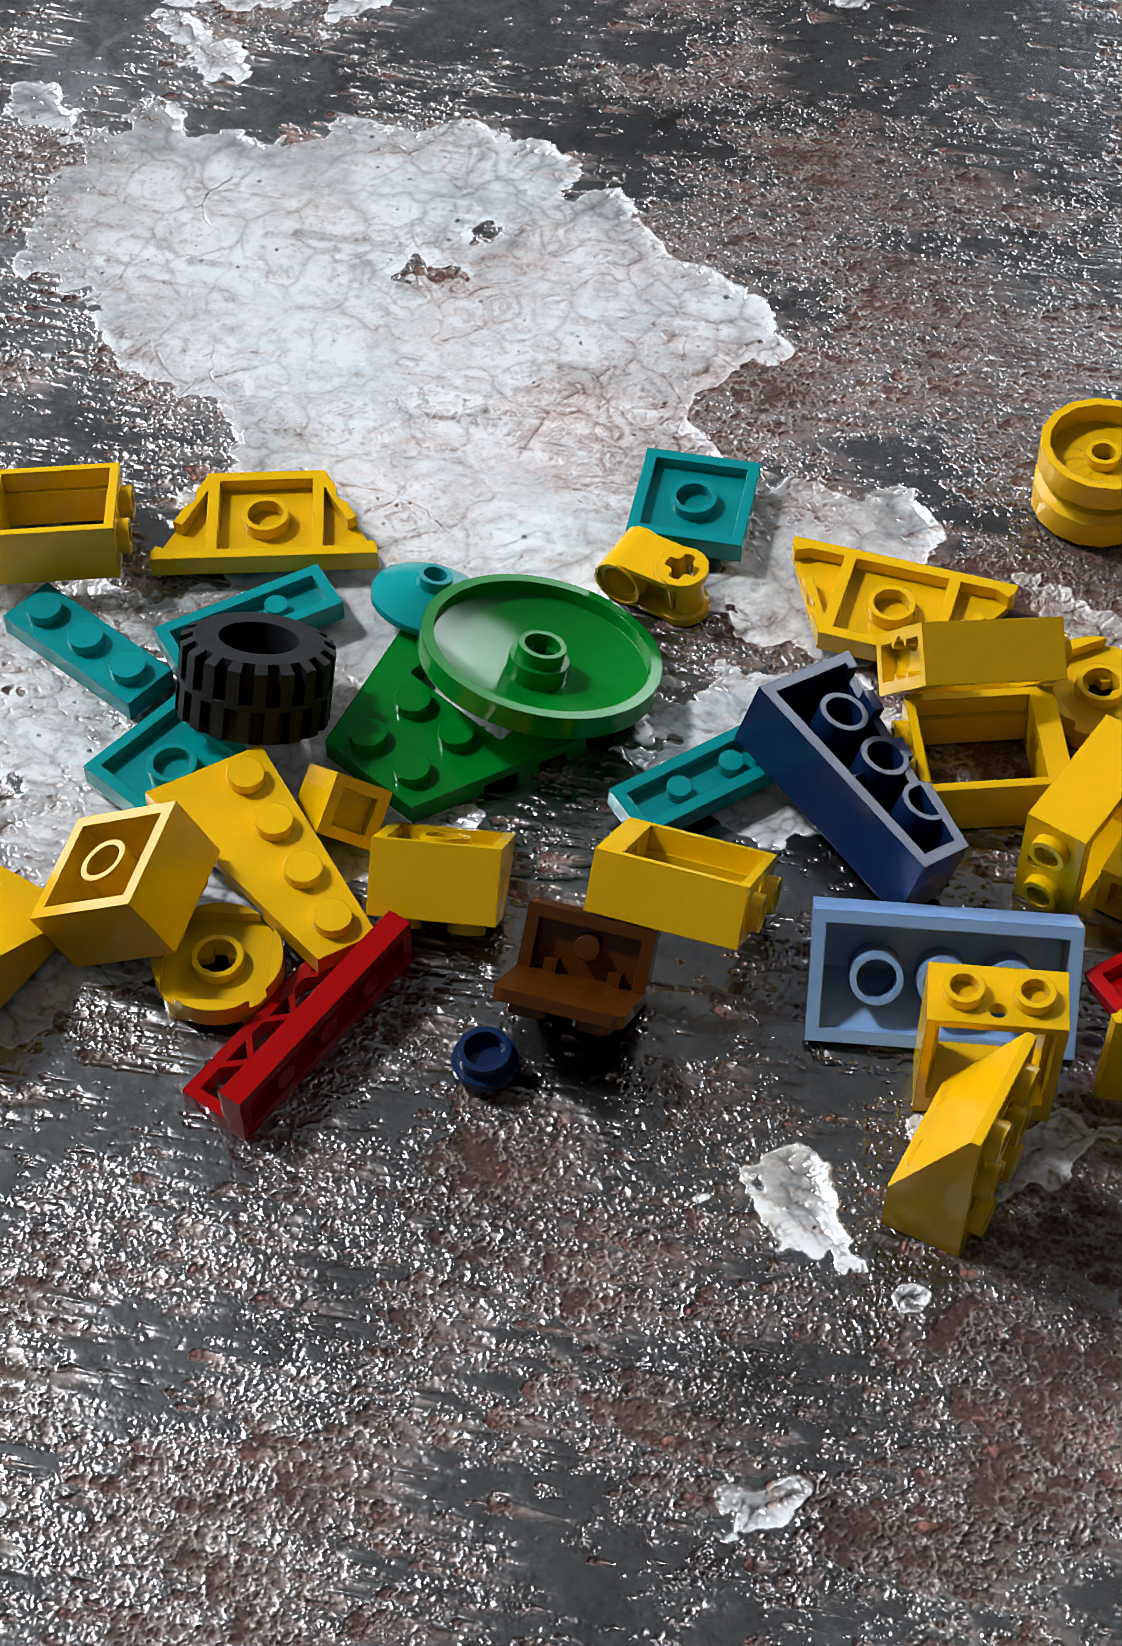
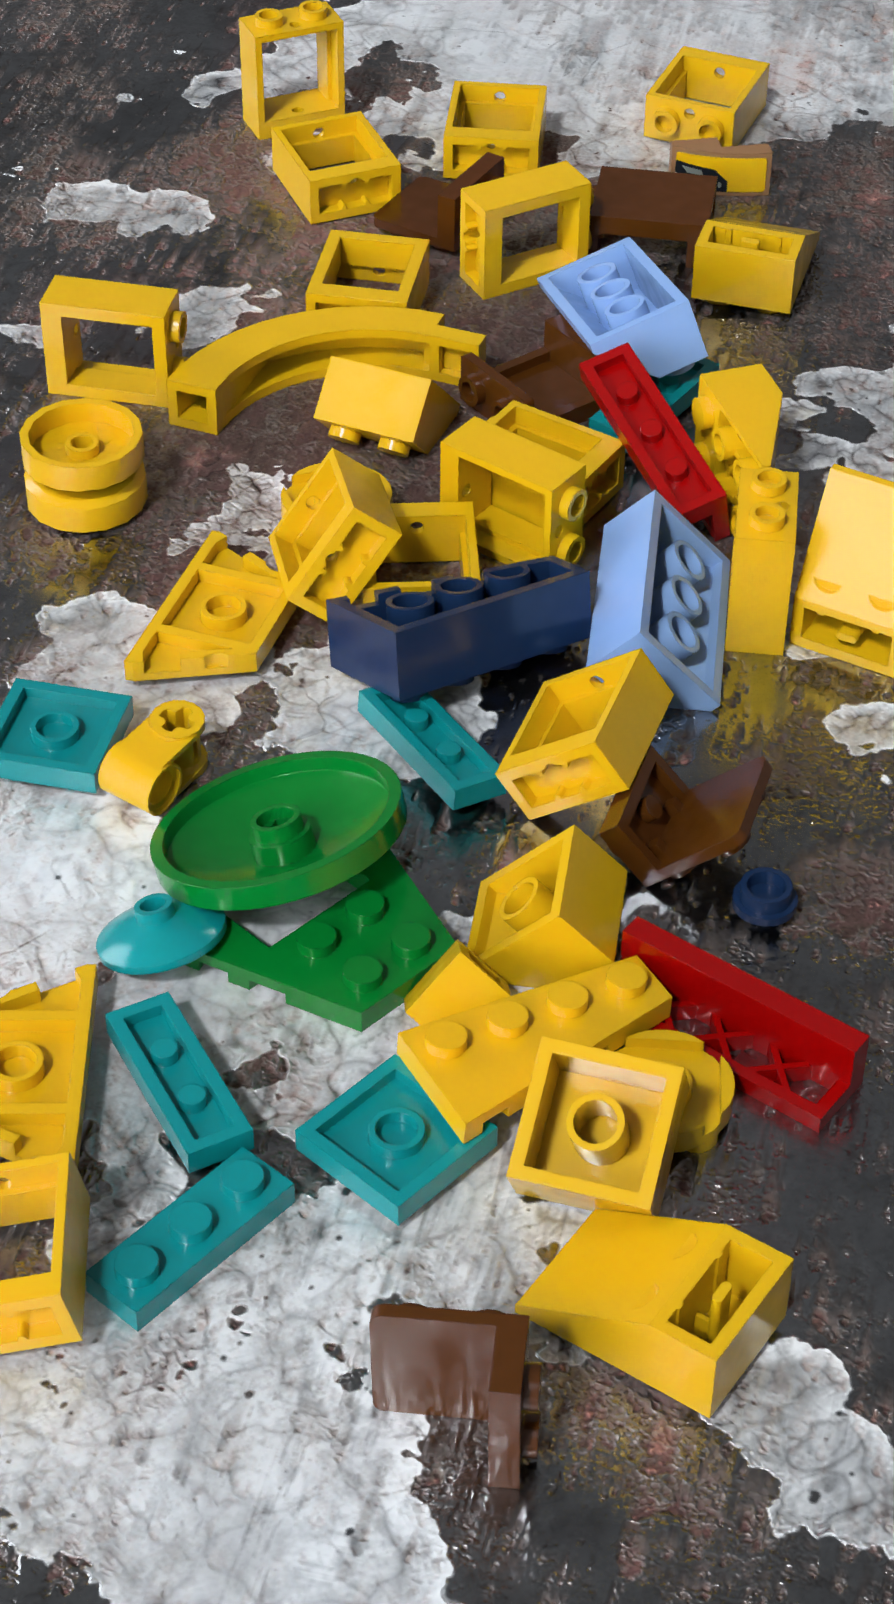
camera: 90 degrees left, 10 degrees down
black tyre [175,612,337,745] -> none

